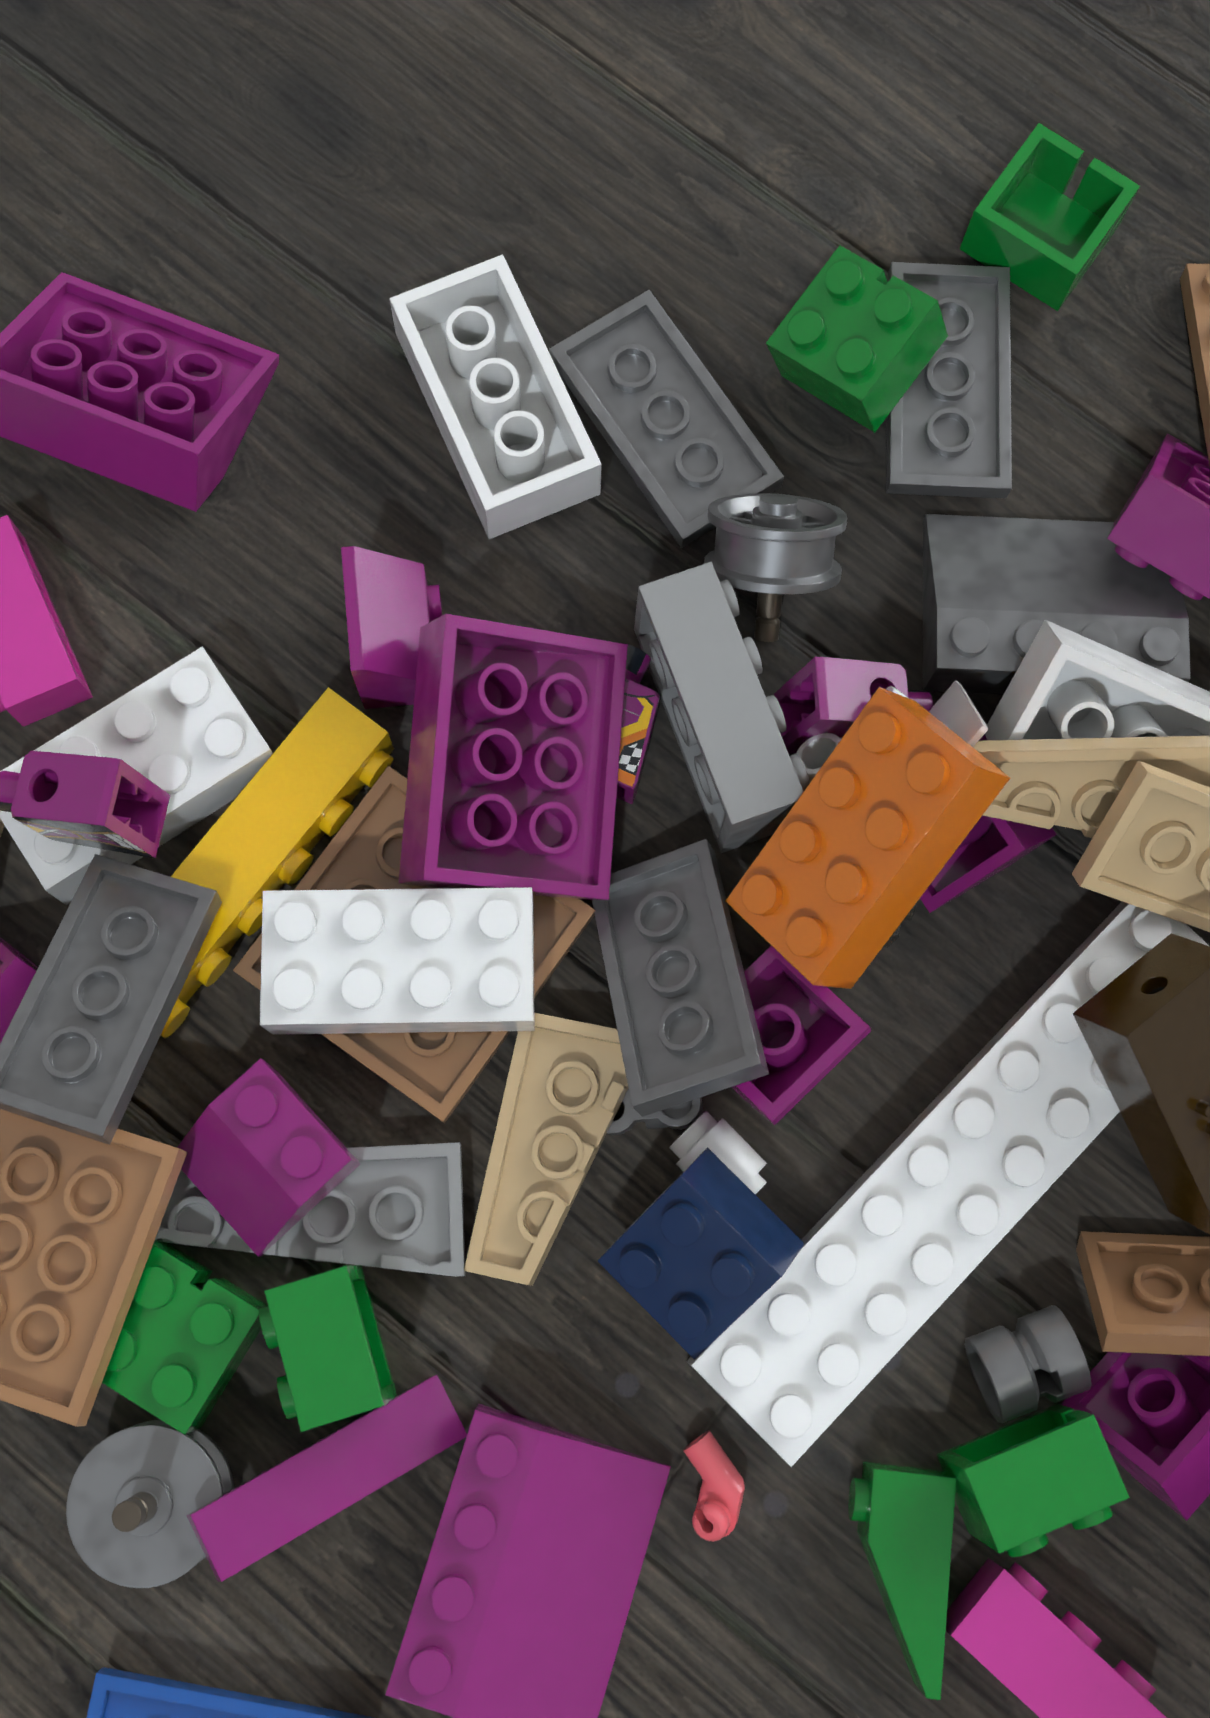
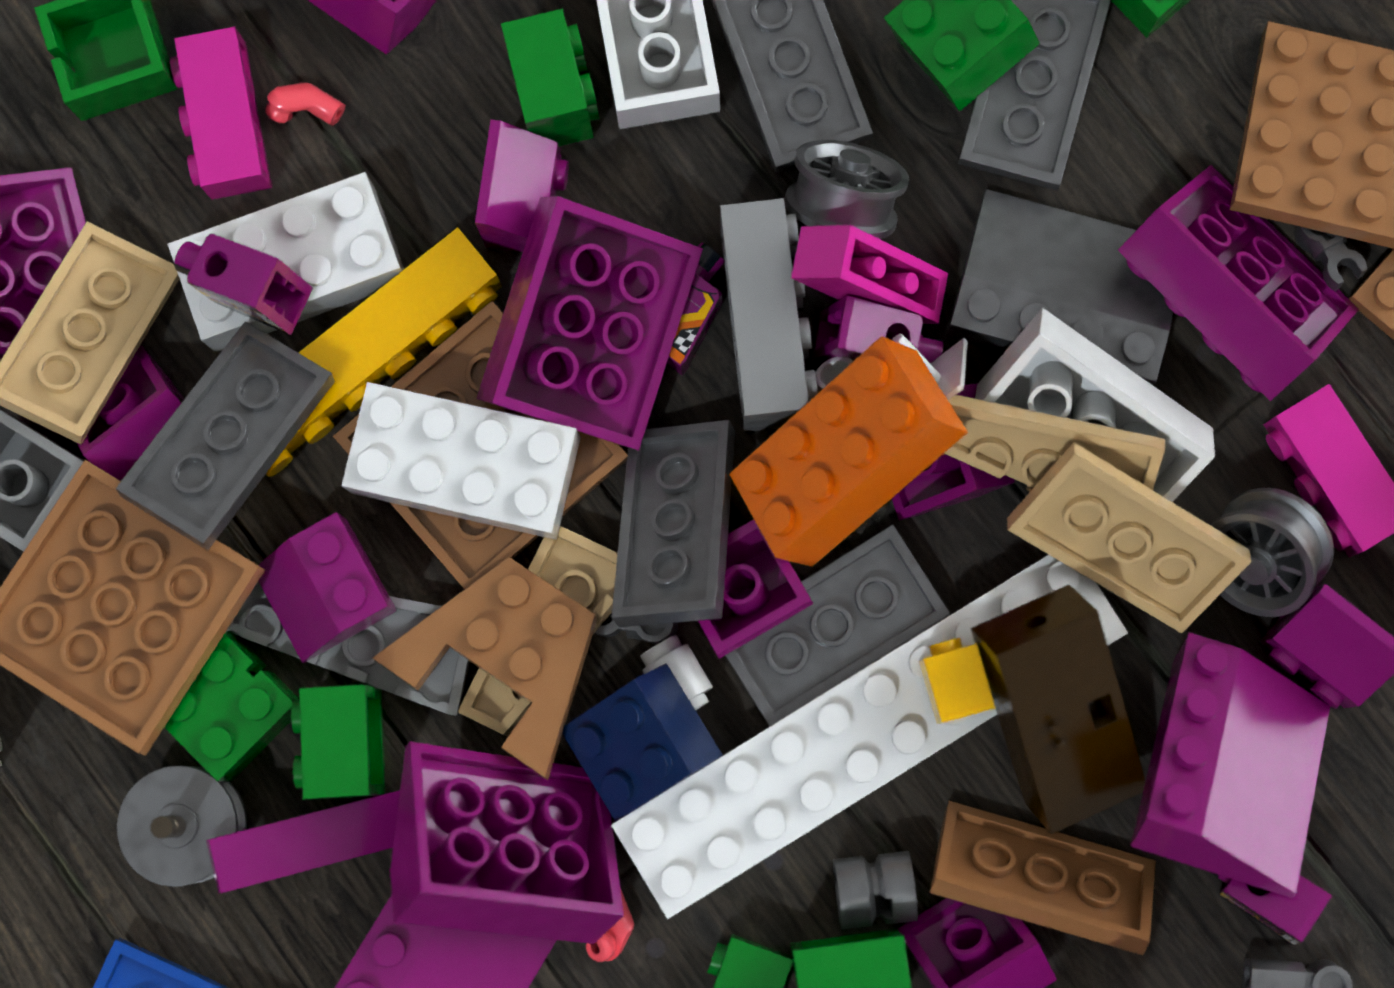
camera: 25 degrees right, 5 degrees up
none -> coral arm [265,82,345,126]
none -> medium nougat wing [373,557,598,780]
none -> magenta slope [390,742,624,944]
none -> green piece [501,9,600,146]
none -> flat silver plate [725,525,950,727]
none -> dark pink brick [791,225,948,324]
none -> yellow brick [919,638,995,724]

